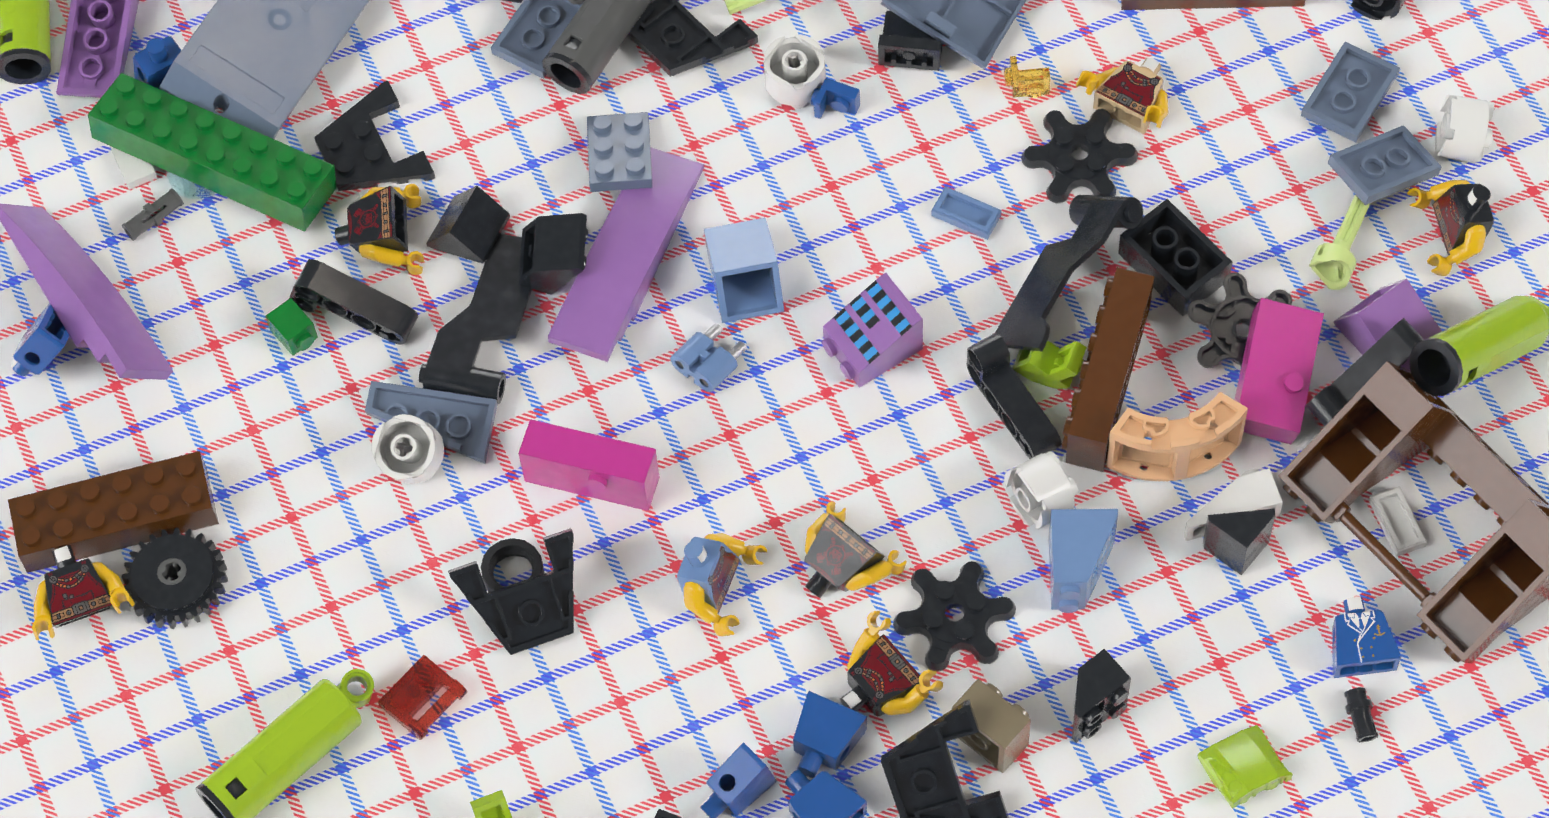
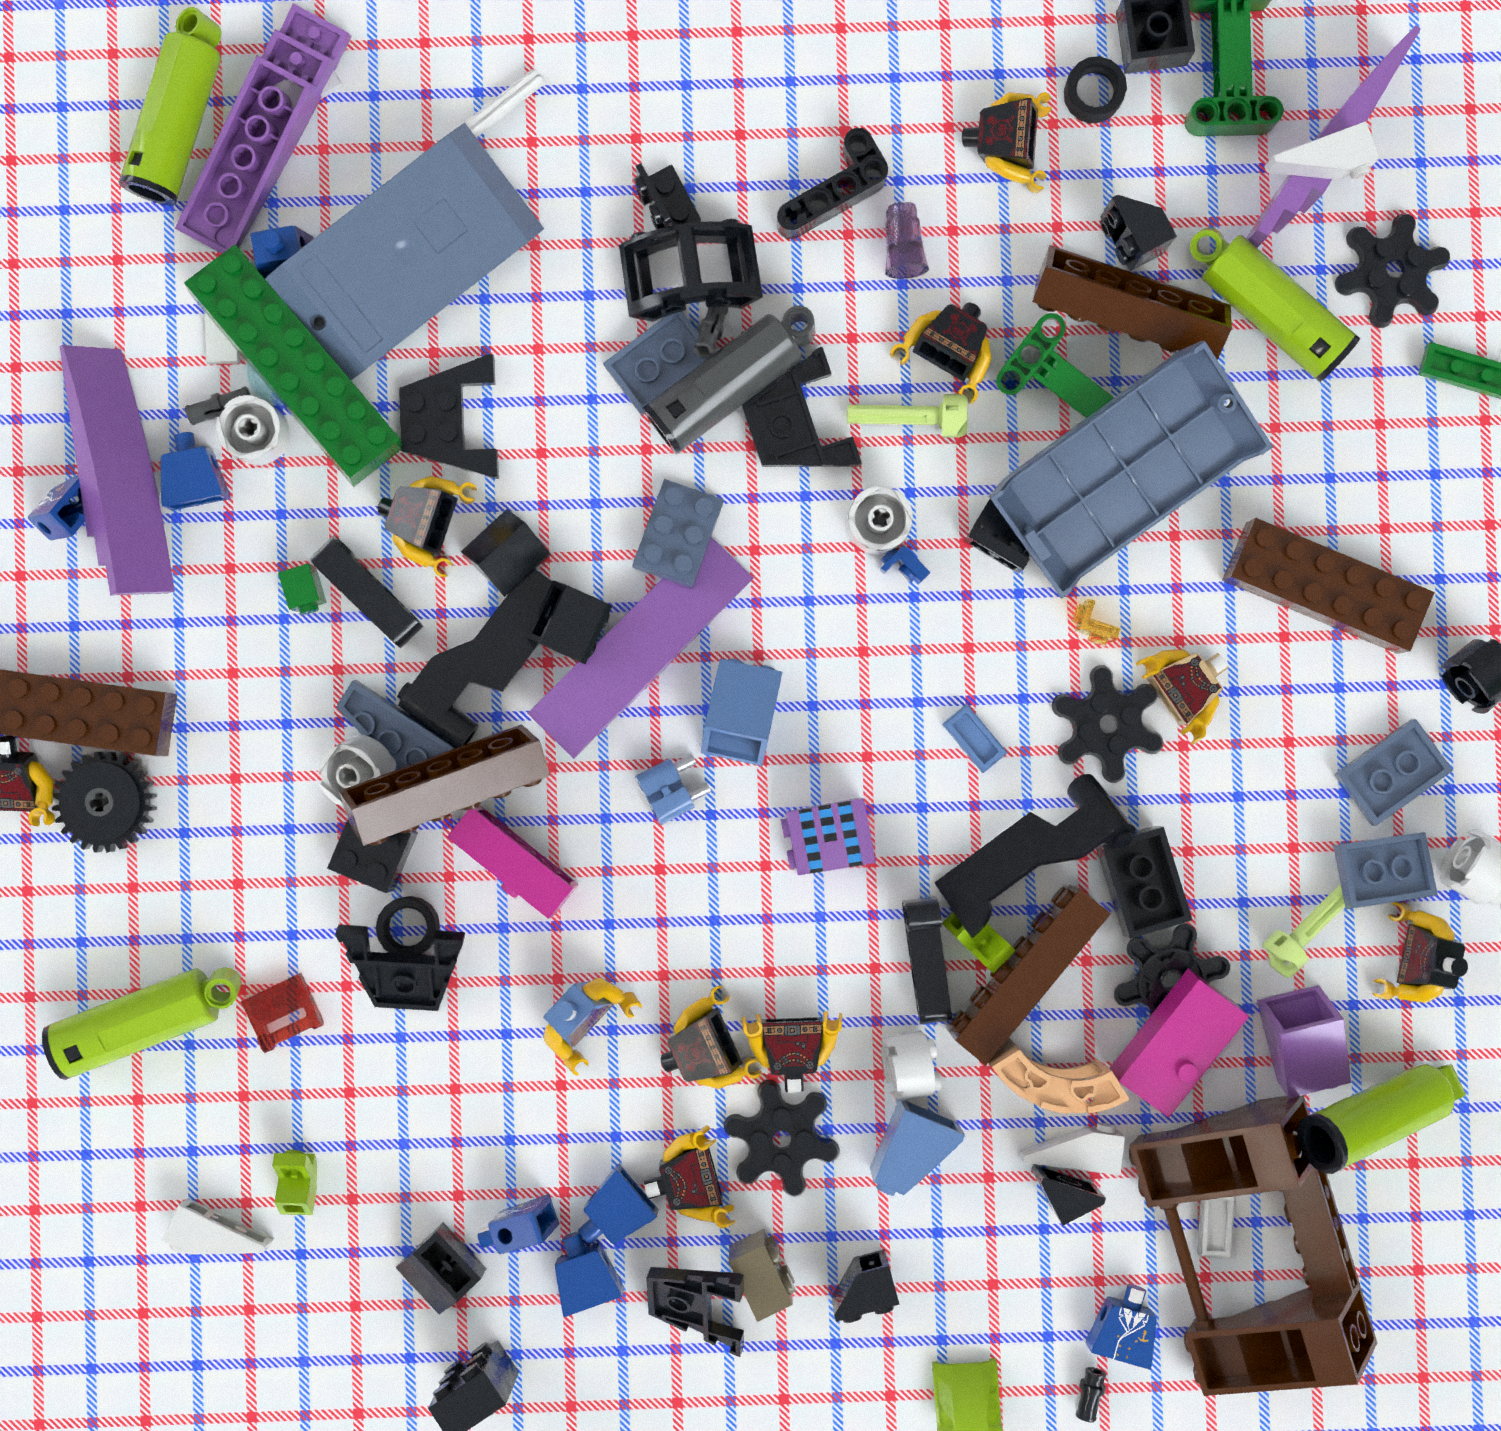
camera: 25 degrees right, 25 degrees up
black beam [1306,318,1424,427] -> none
none -> blue torso [161,432,231,511]
none -> white brick [216,395,290,465]
none -> black brick [327,819,418,893]
none -> brick [339,724,550,846]
none -> torso [742,1011,842,1093]

